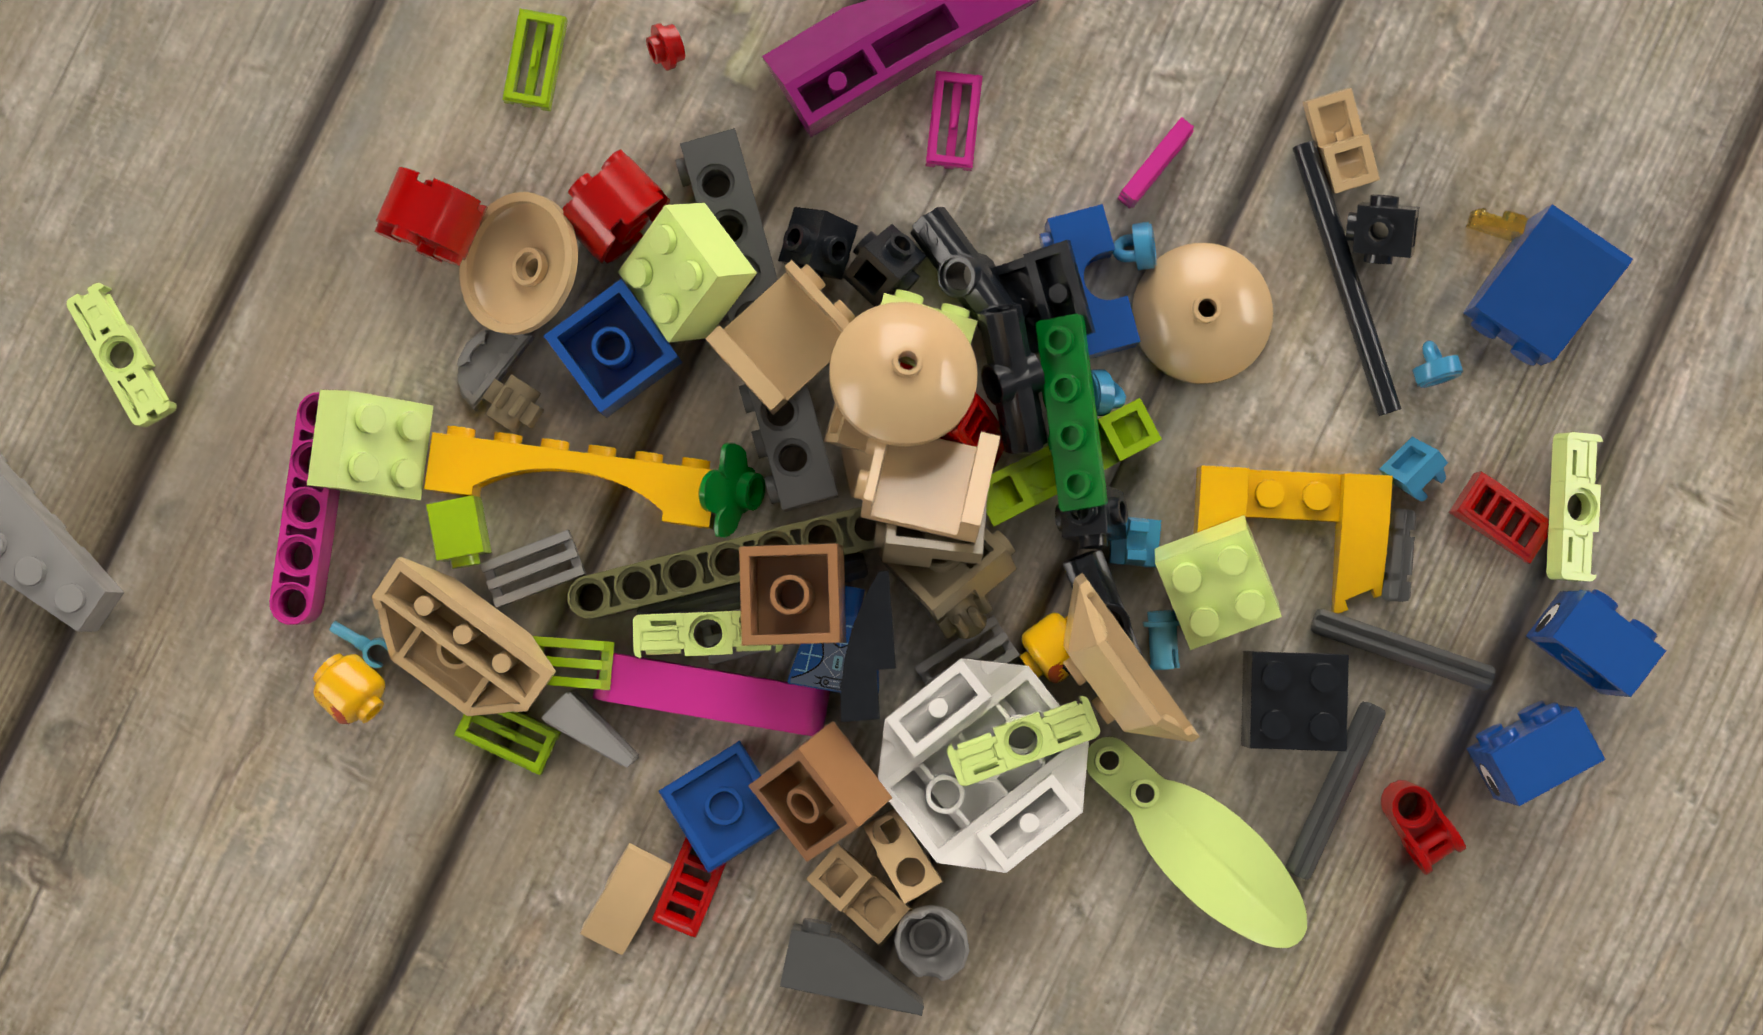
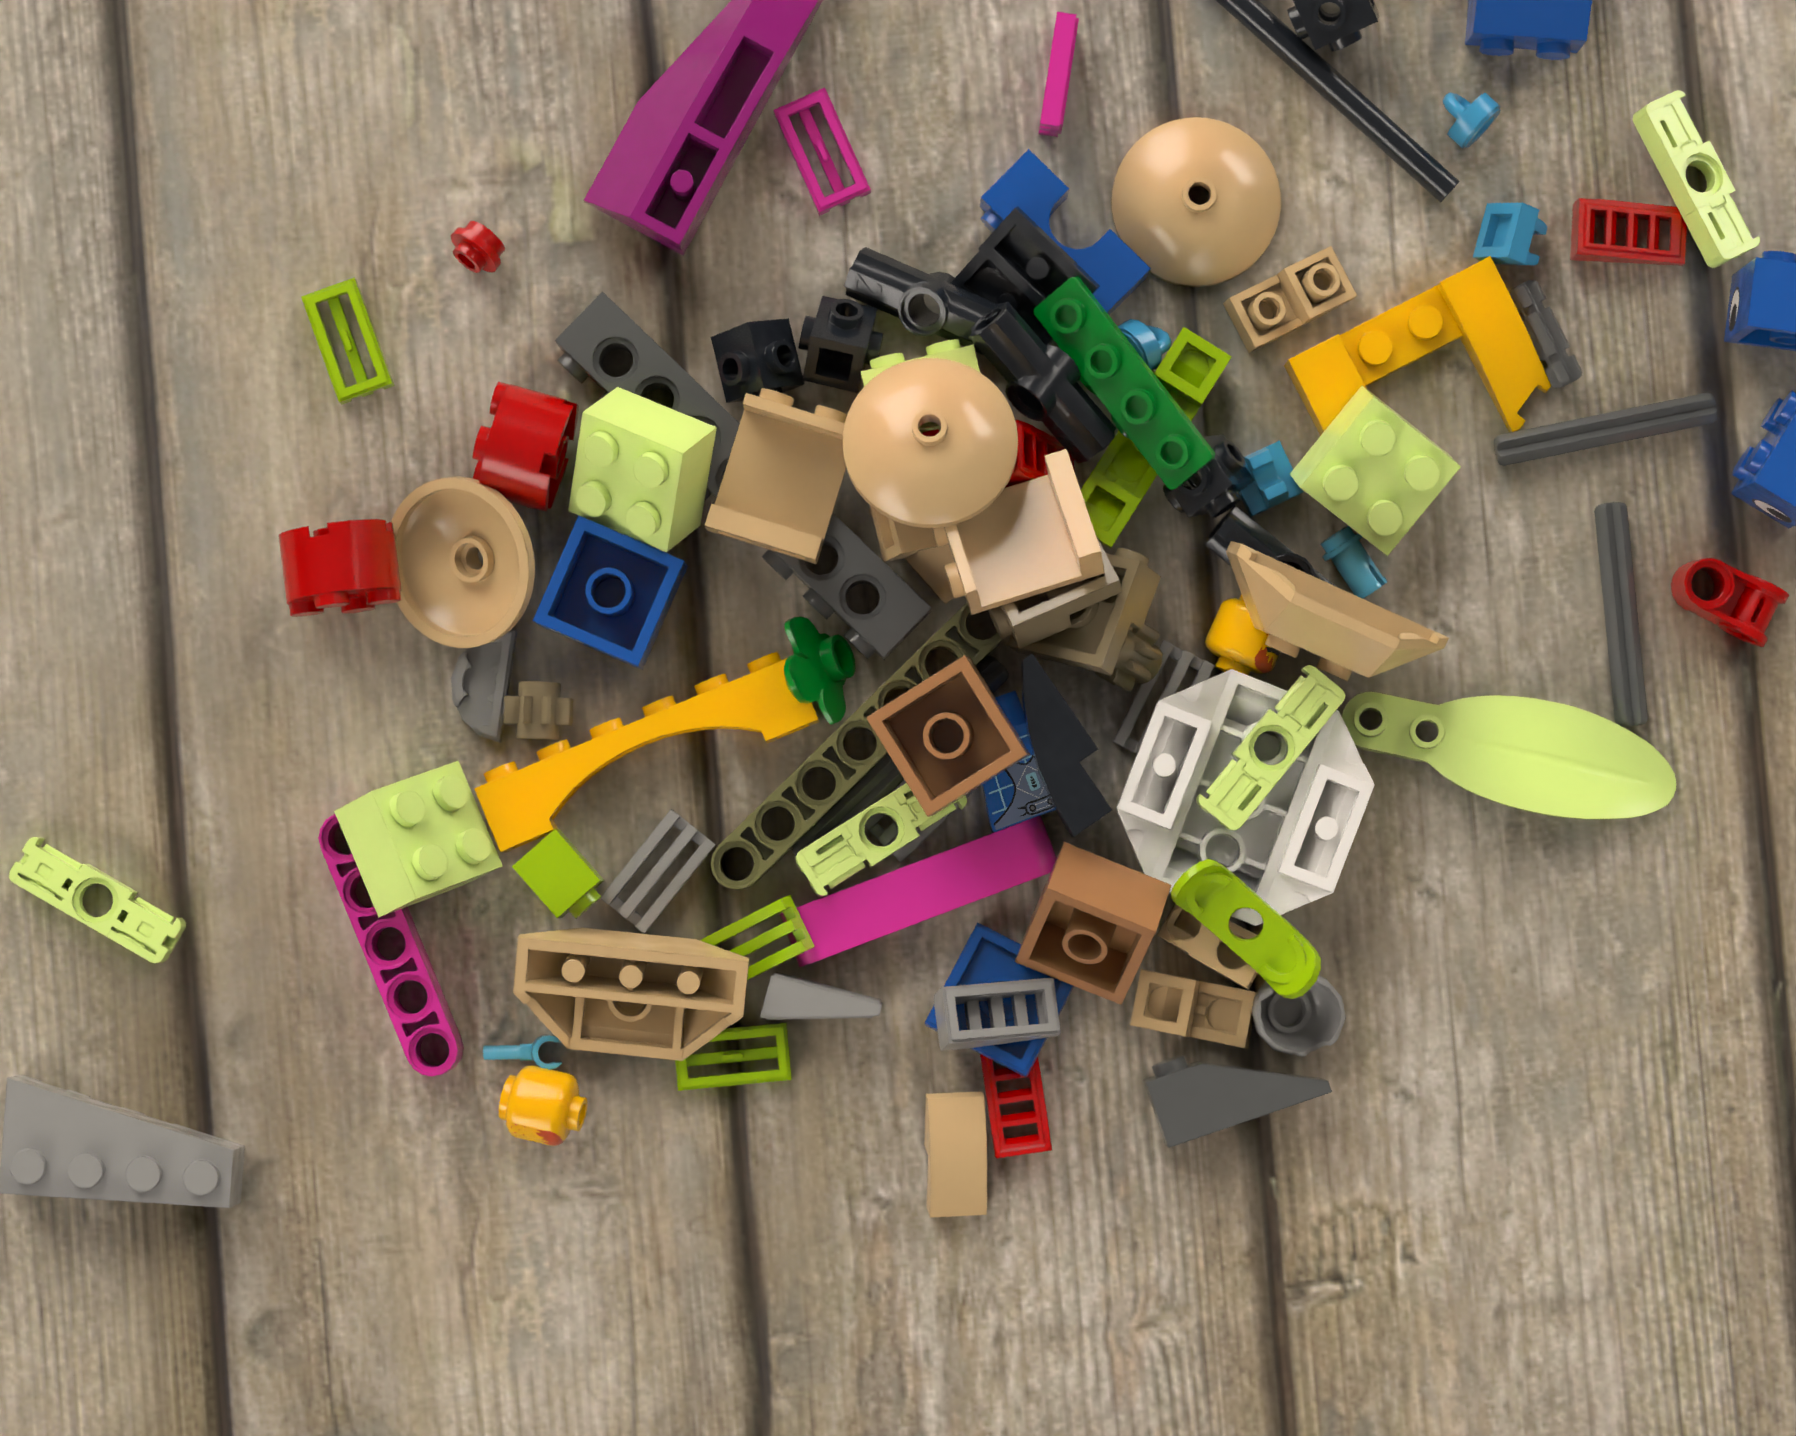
camera: 30 degrees left, 0 degrees up
dark azure tile [1113,222,1157,271] -> none
black brick [1241,651,1349,752] -> none
none -> light grey slope [934,978,1061,1051]
none -> lime piece [1171,859,1321,999]
none -> tan slope [1223,246,1357,353]

